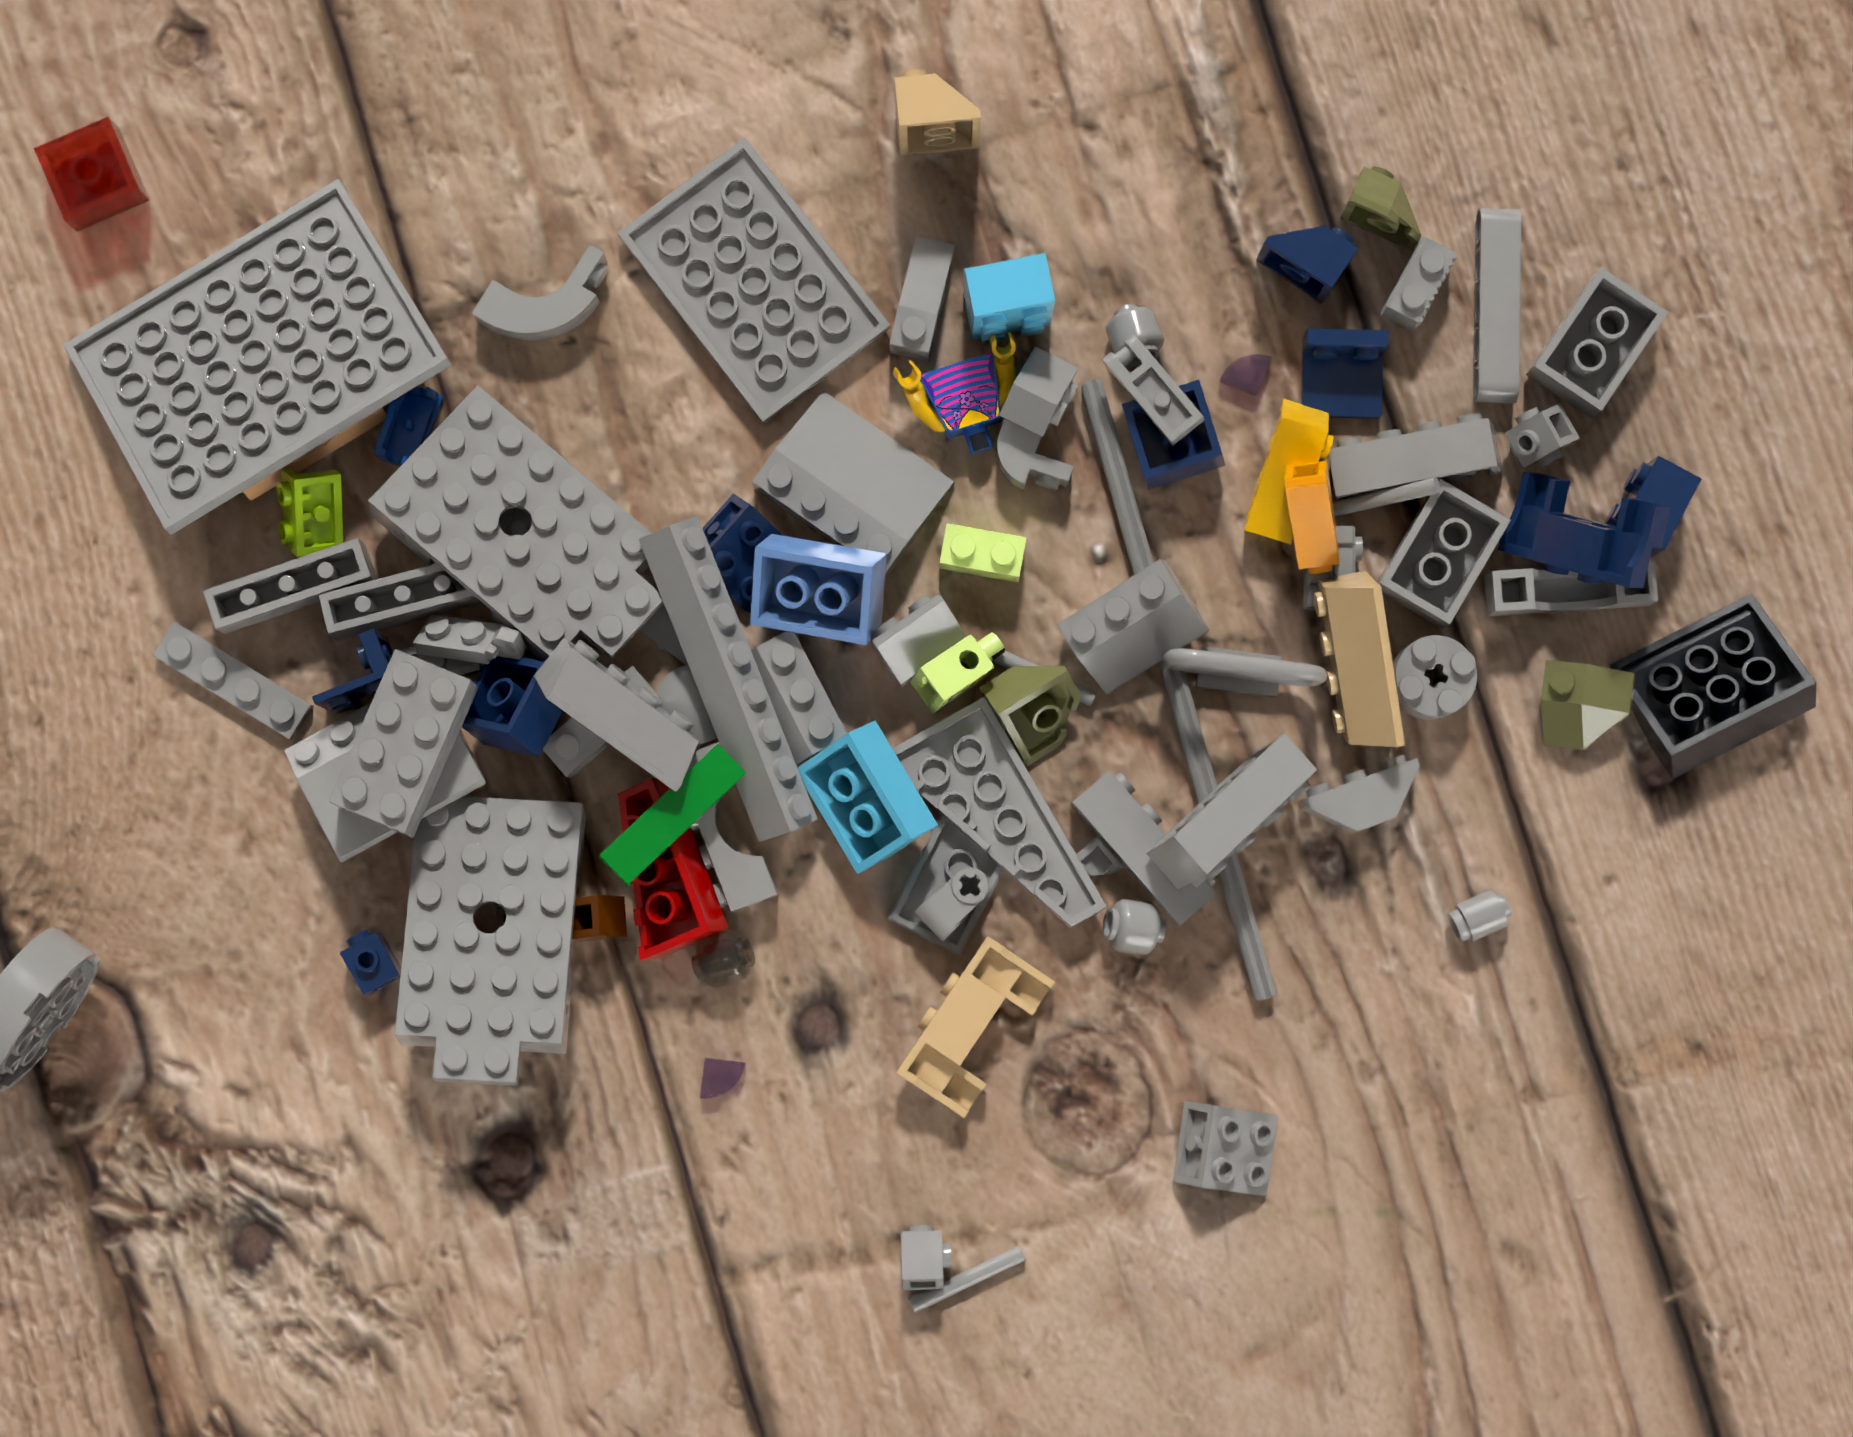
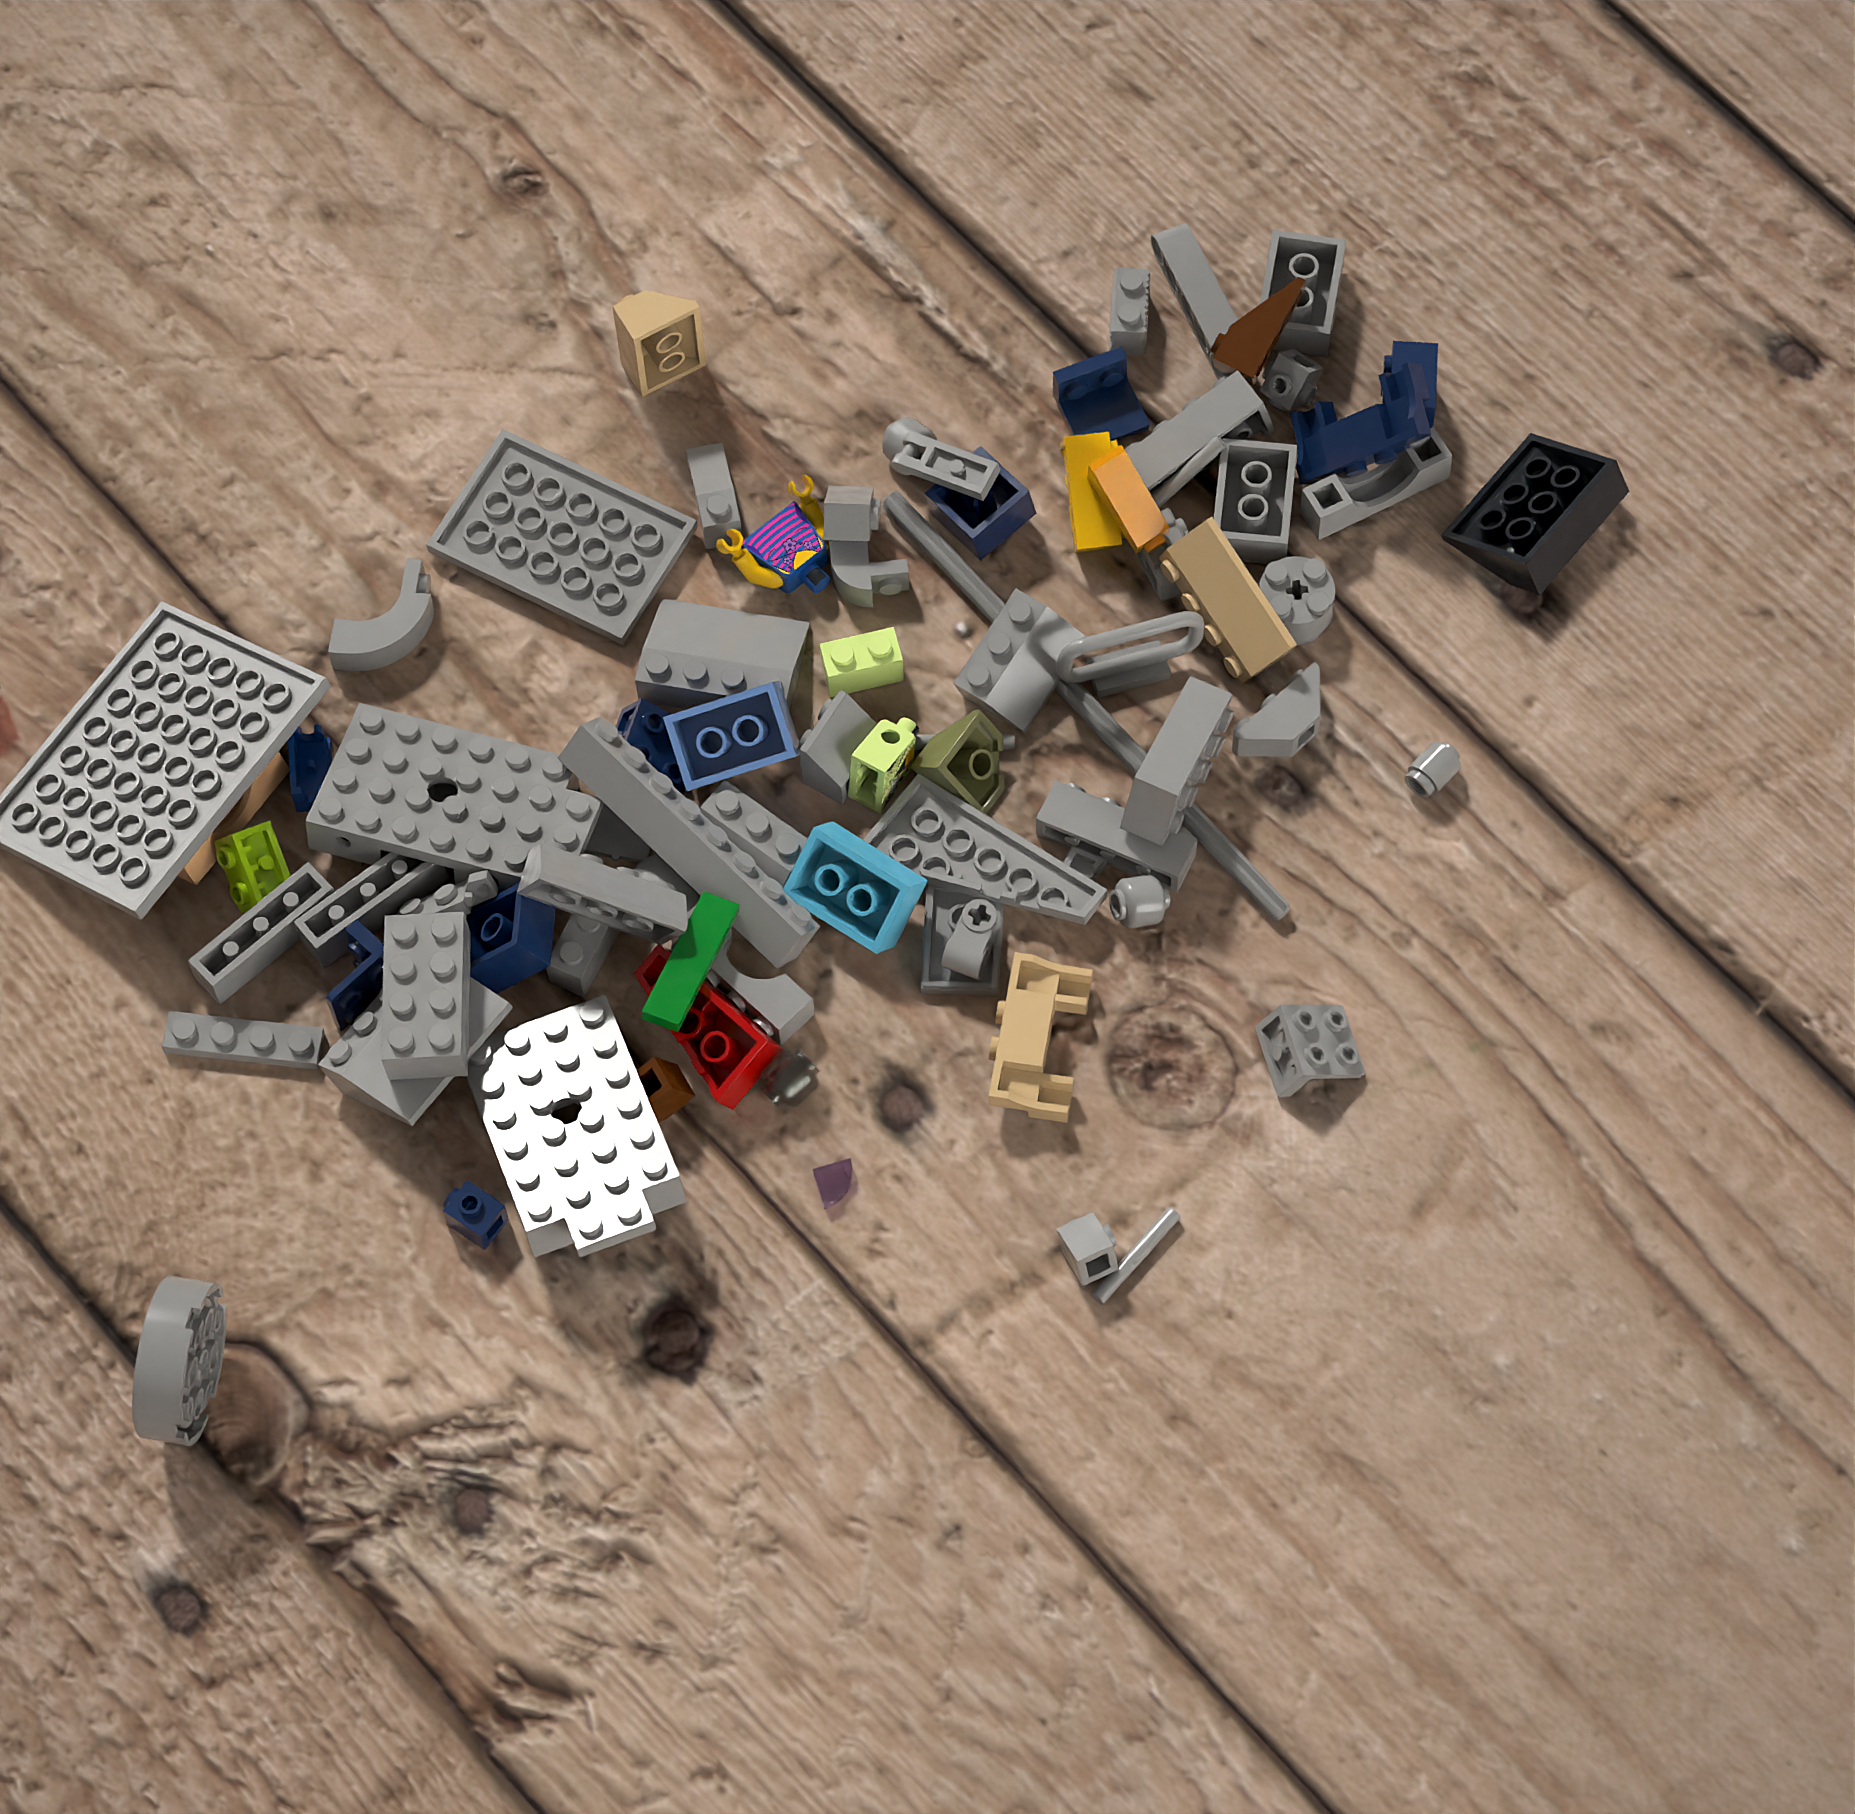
camera: 20 degrees left, 20 degrees down
medium azure brick [963,253,1055,344] -> none
clear purple tile [1219,354,1272,396] -> none
dark blue slope [1256,225,1359,304] -> none
olive slope [1340,166,1421,251] -> none
olive slope [1541,660,1636,750] -> none
none -> reddish brown slope [1210,277,1305,386]

